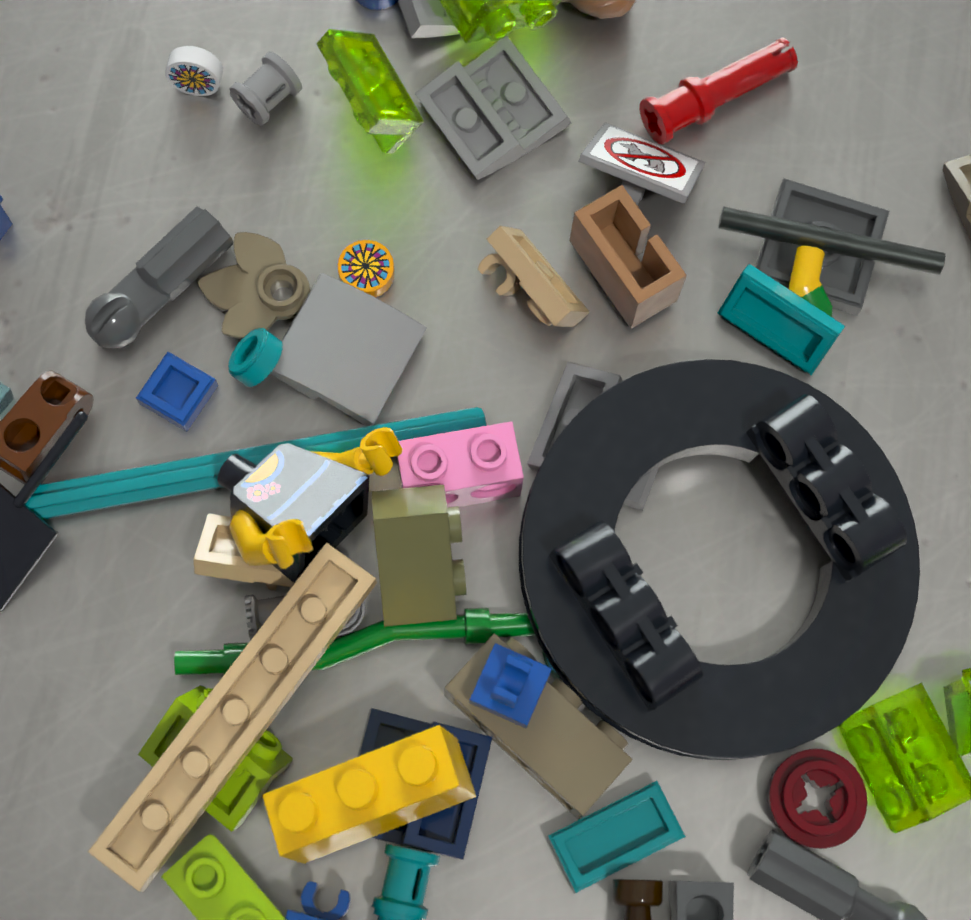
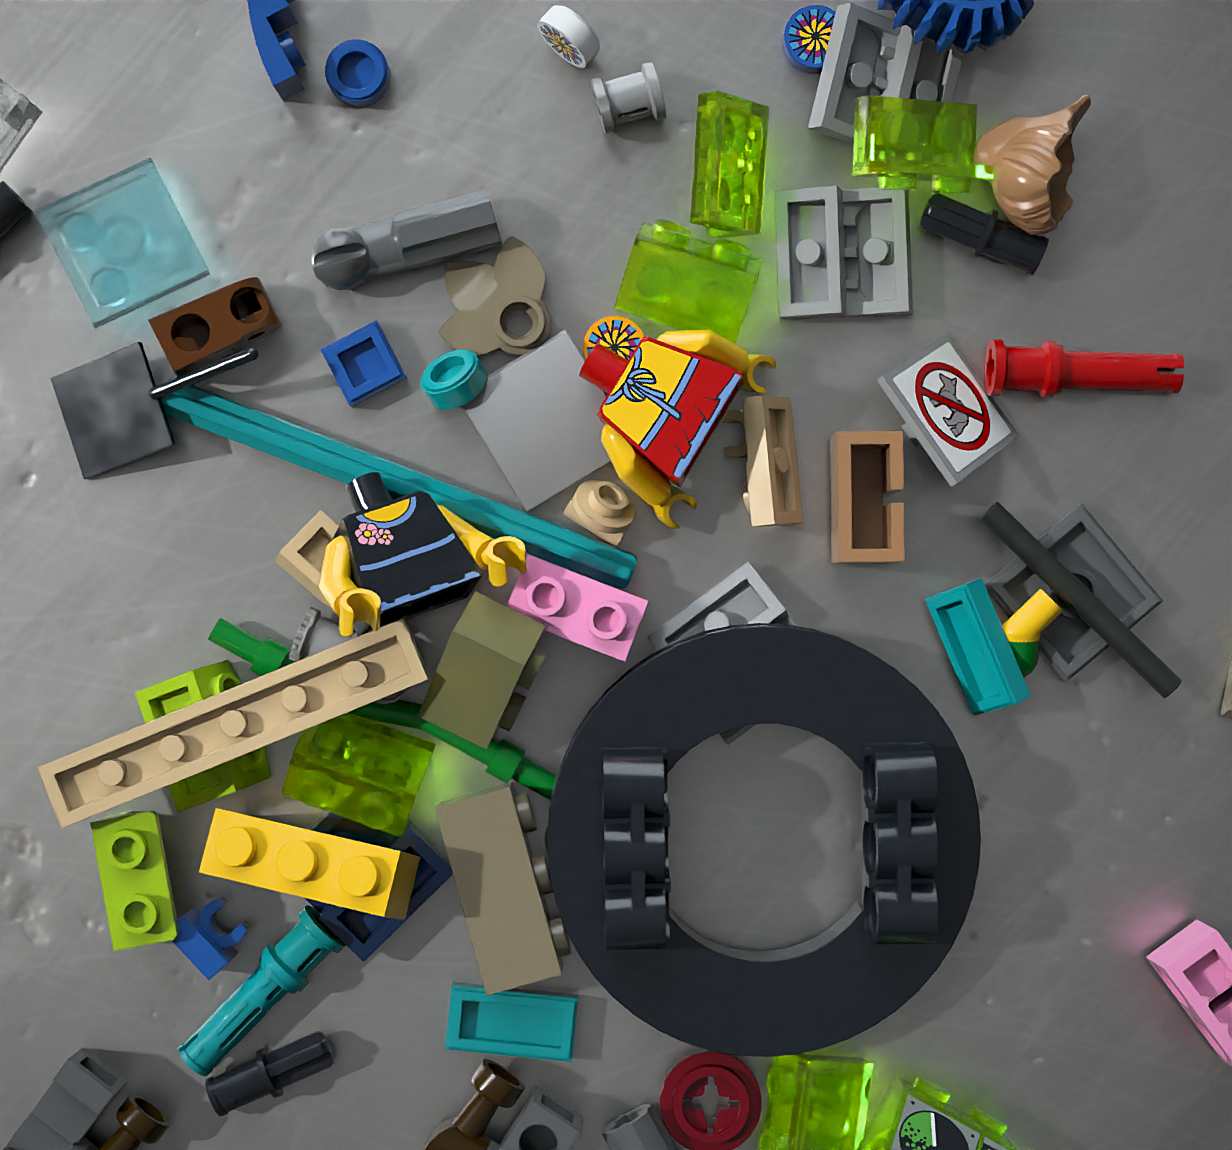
camera: 35 degrees right, 15 degrees up
blue tile [469,643,552,729] -> none
none -> clear neon green bracket [282,712,436,836]
none -> blue tile [325,39,390,107]
none -> tan plate [562,480,635,547]
none -> torso [579,330,776,529]
none -> clear neon green bracket [614,219,762,344]
none -> black axle [920,193,1049,276]

